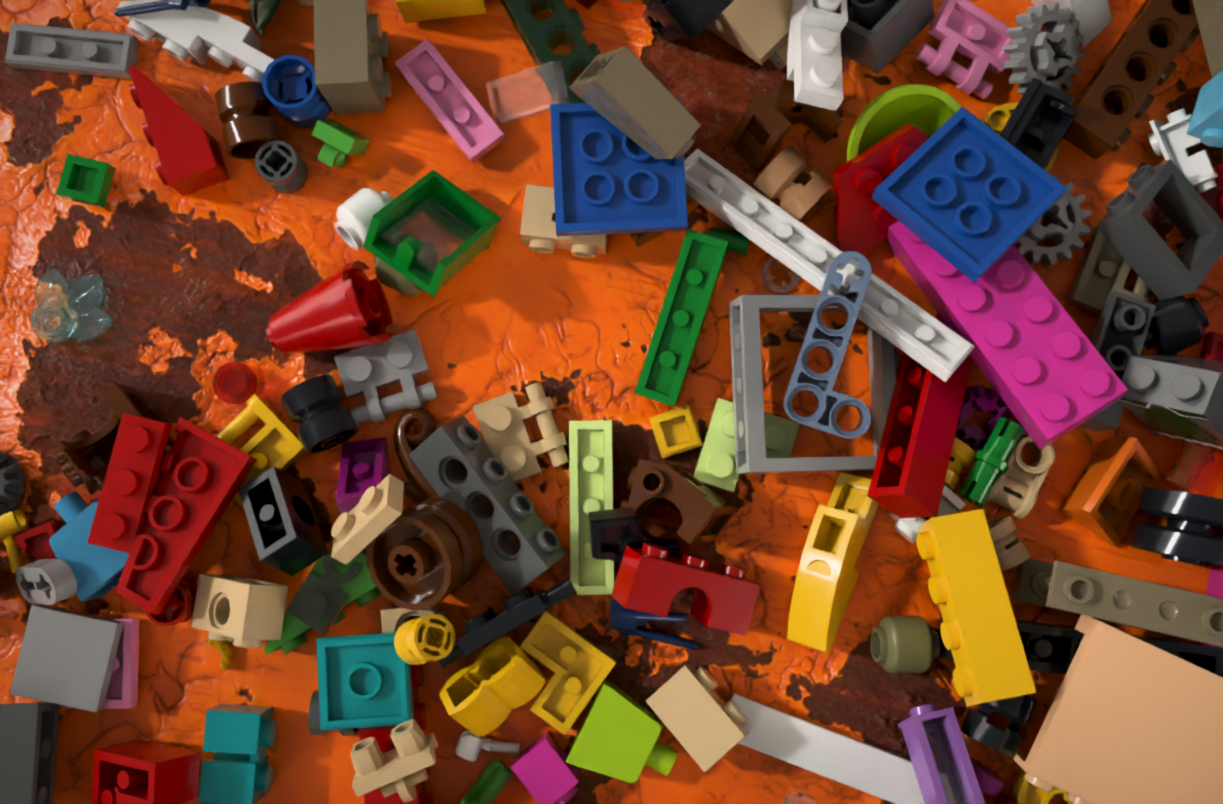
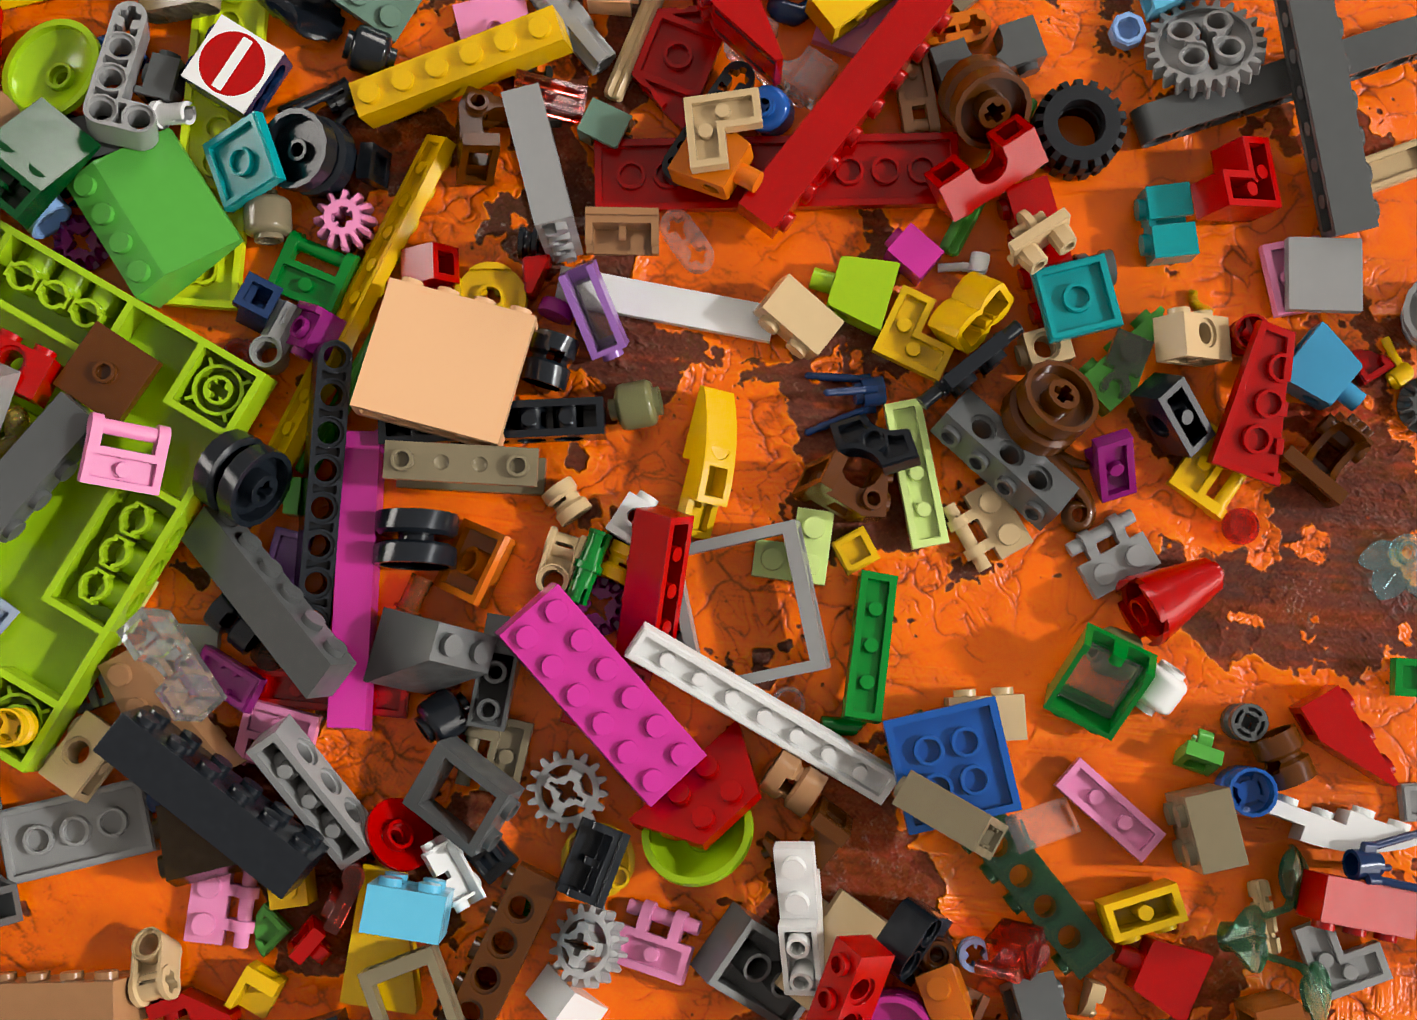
camera: 170 degrees right, 0 degrees up
light grey beam [15,559,77,605] -> none
red plate [87,413,172,553] -> none
black wheel [281,375,359,454] -> none
tan plate [331,474,404,565] -> none
yellow wheel [394,614,455,665] -> none
red arch [611,542,761,636] -> none
sand blue beam [783,251,872,439] -> none
blue plate [872,106,1067,283] -> none
yellow brick [916,509,1036,707] -> none
none -> black tile [465,838,519,885]

